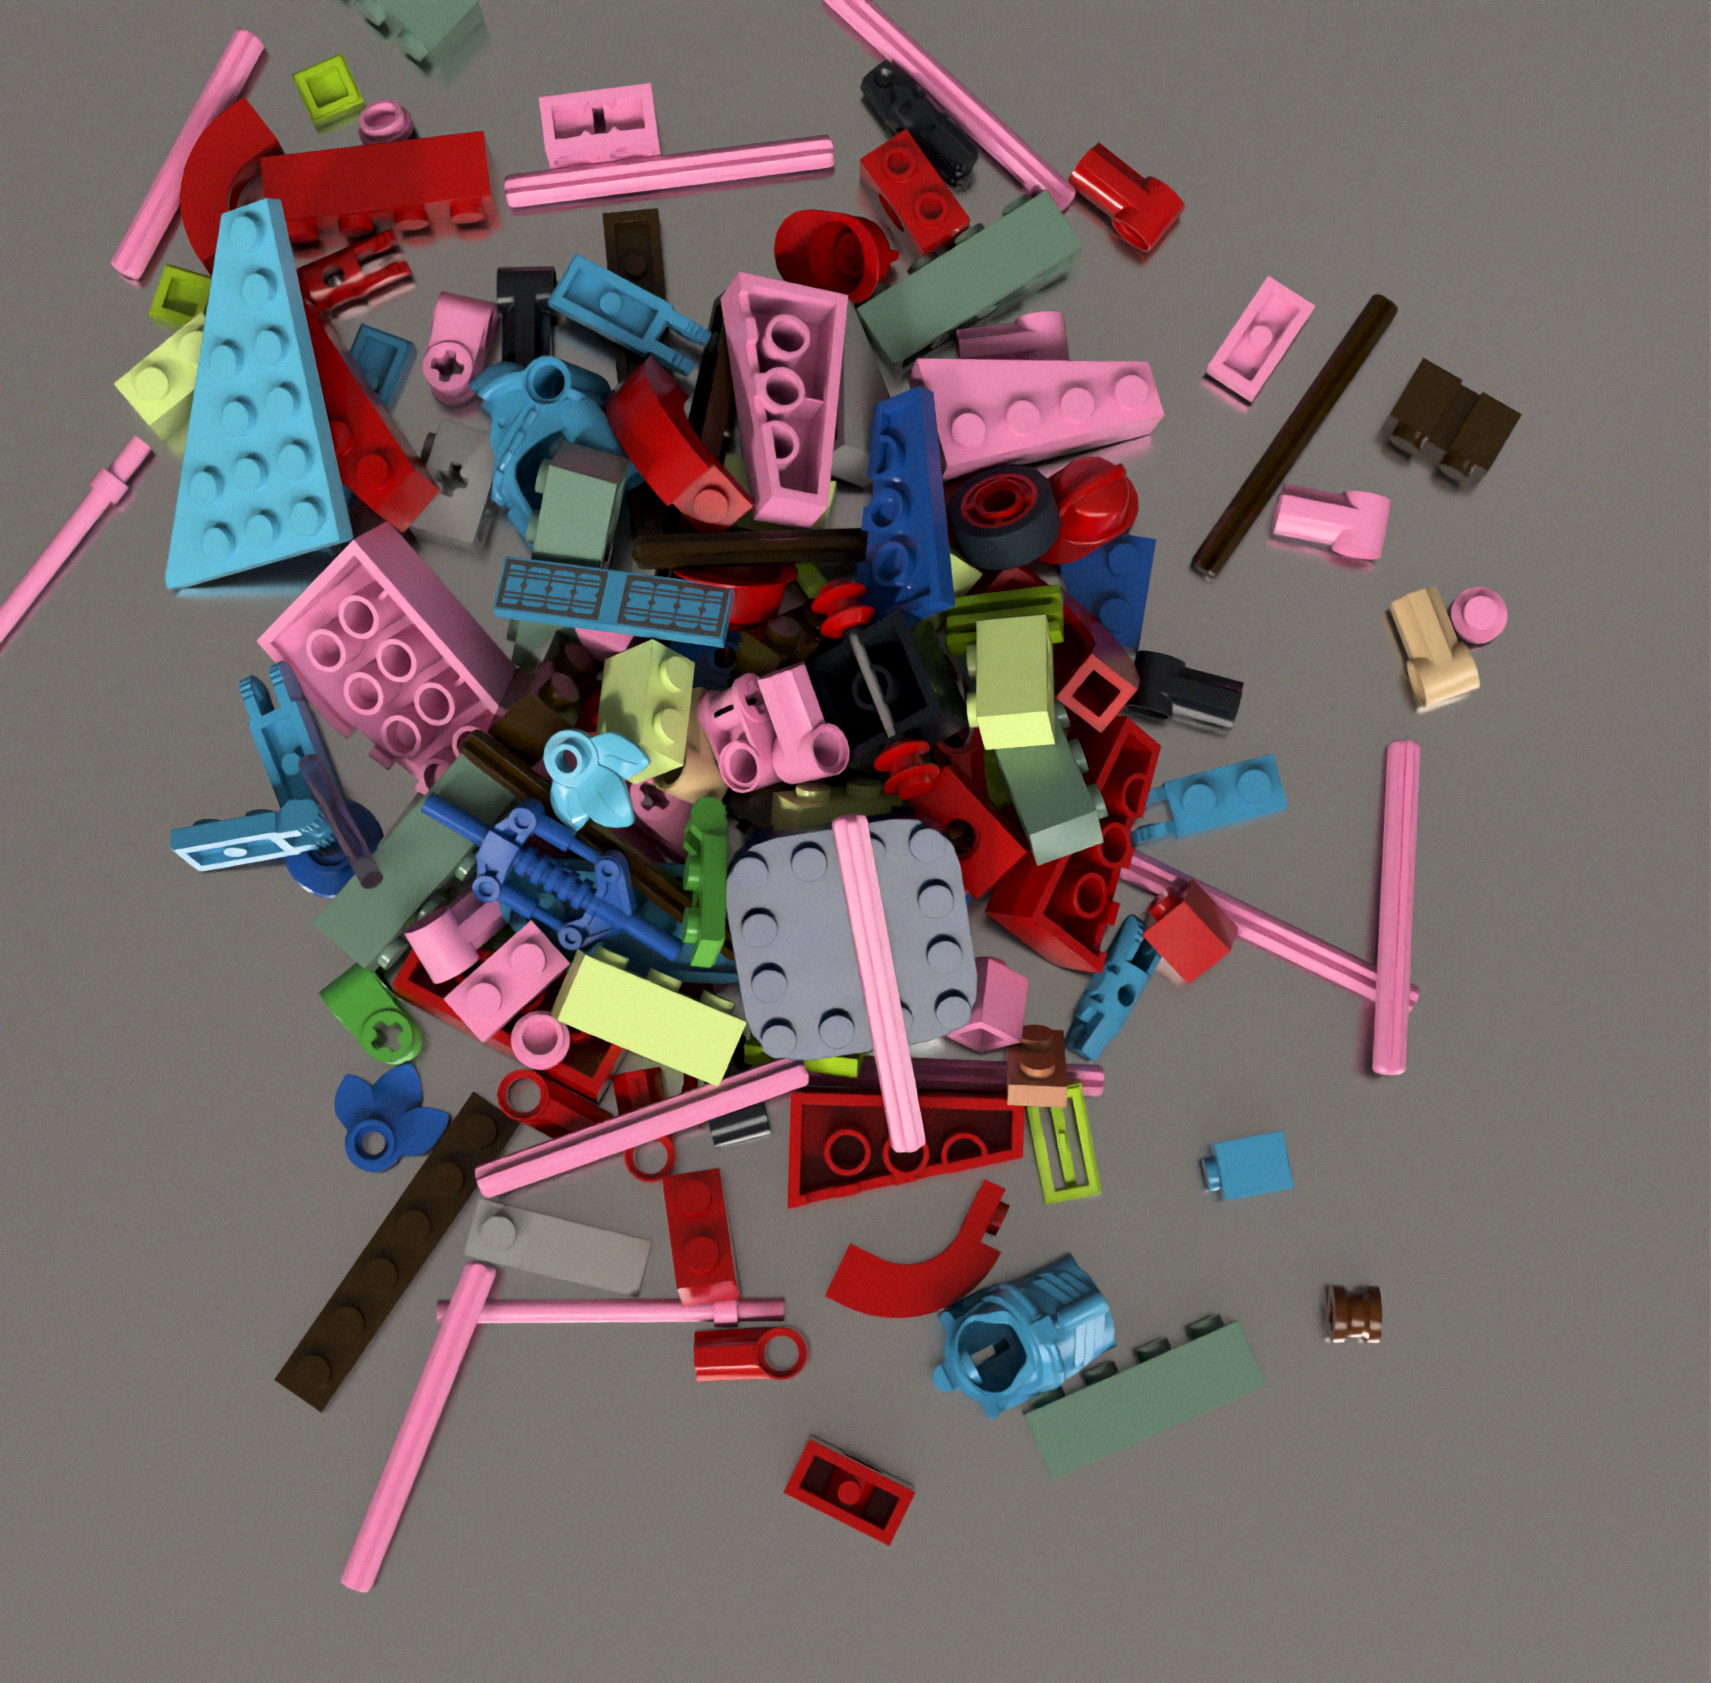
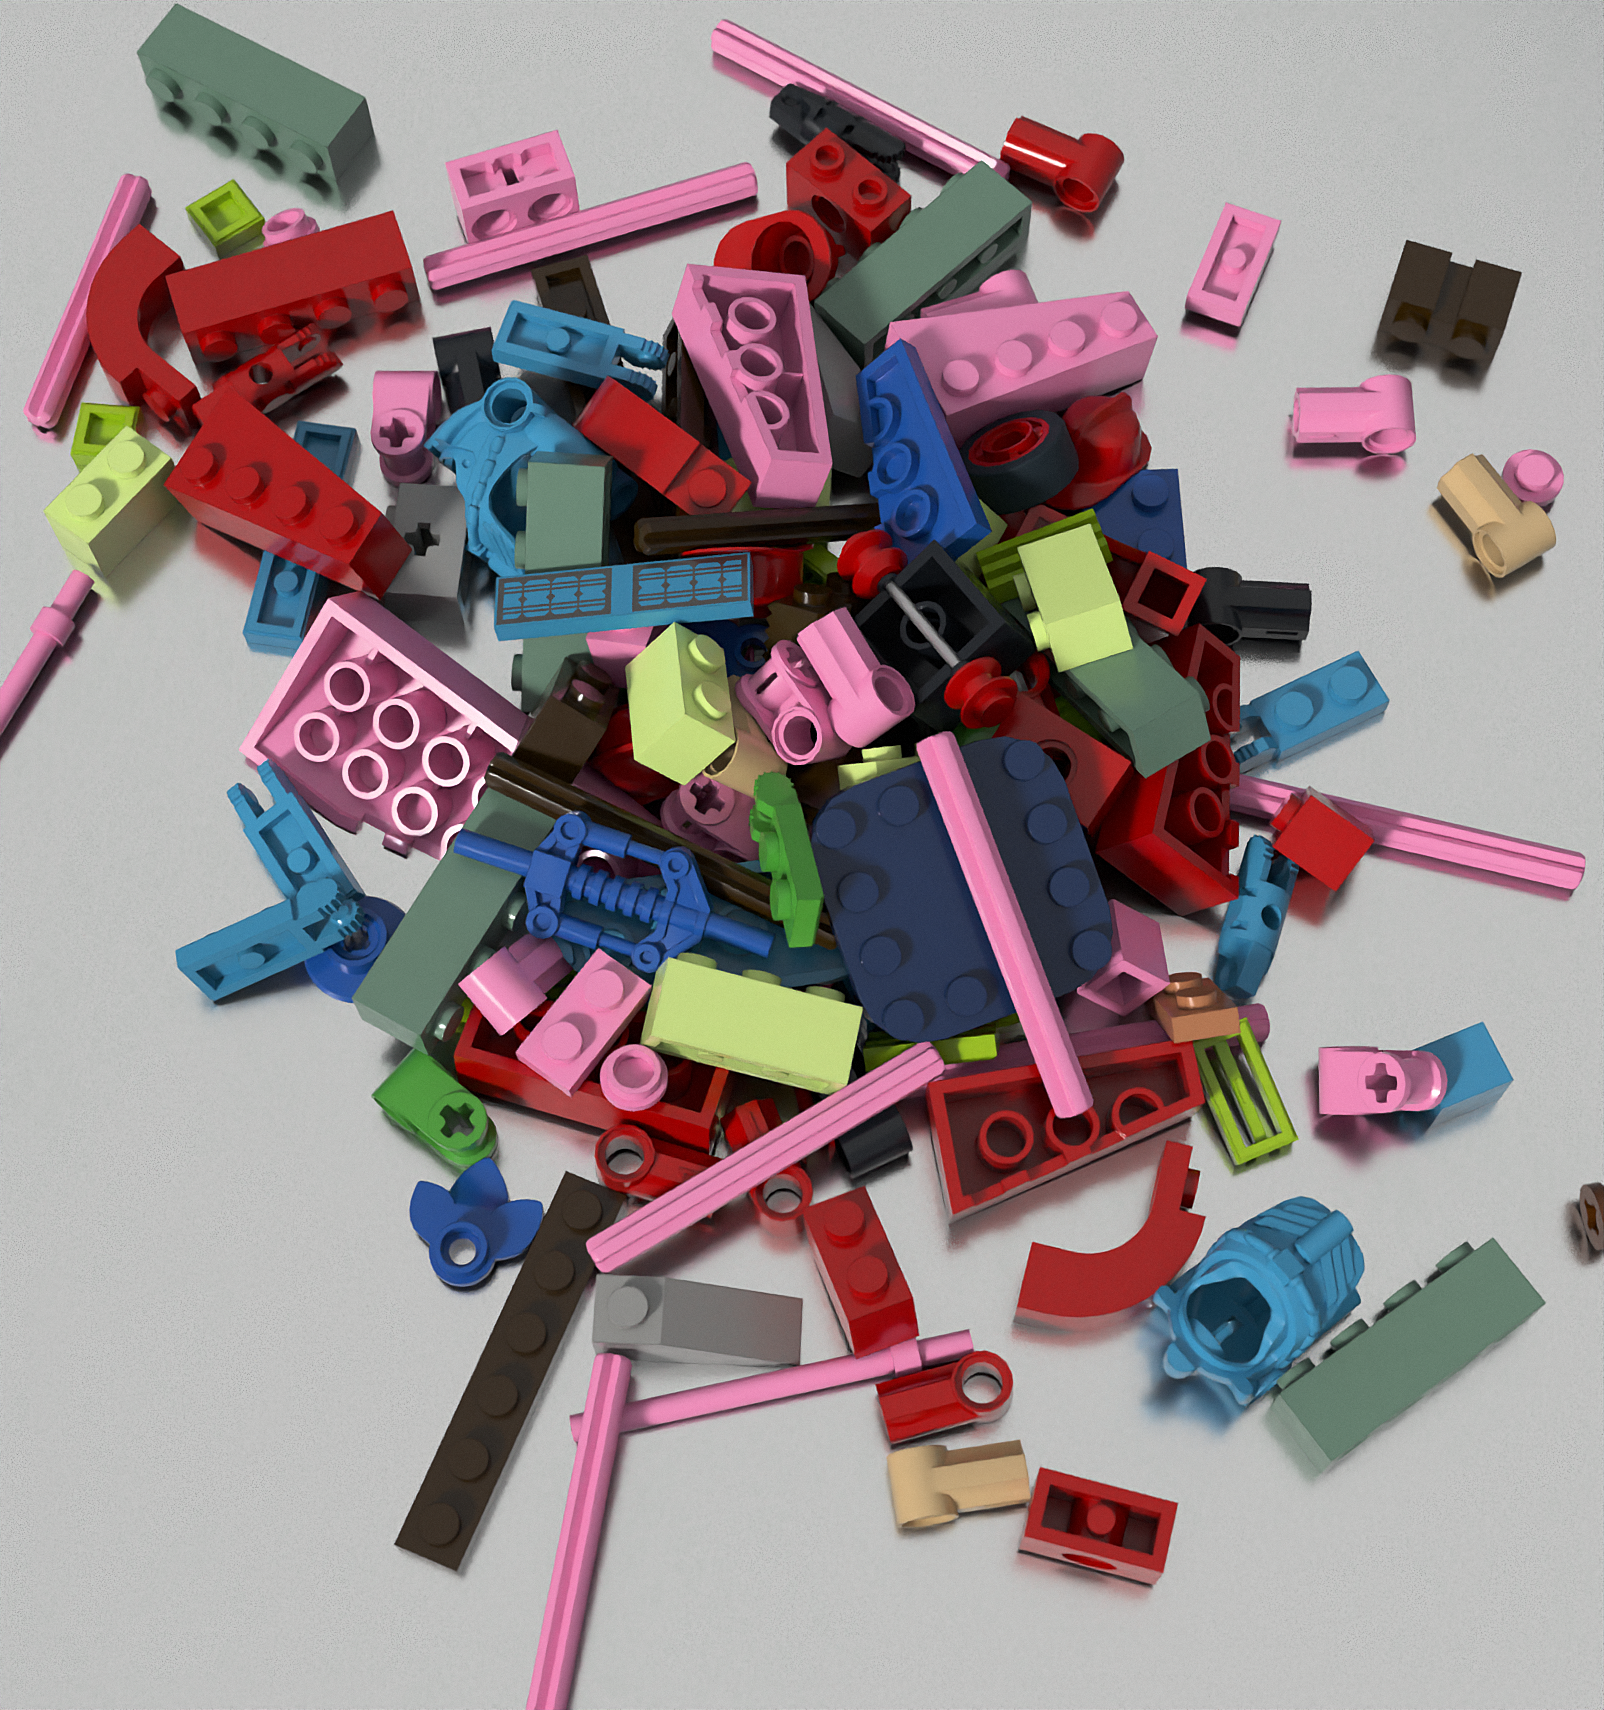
camera: 10 degrees left, 15 degrees down
medium azure wing [165,198,354,590] -> none
clear purple bar [298,754,383,889] -> none
medium azure plate [543,728,651,832] -> none
dark brown axle [1192,294,1398,578] -> none
bright pink axle [1372,740,1421,1075] -> none
none -> tan piece [886,1440,1031,1528]
none -> bright pink piece [1318,1046,1448,1115]

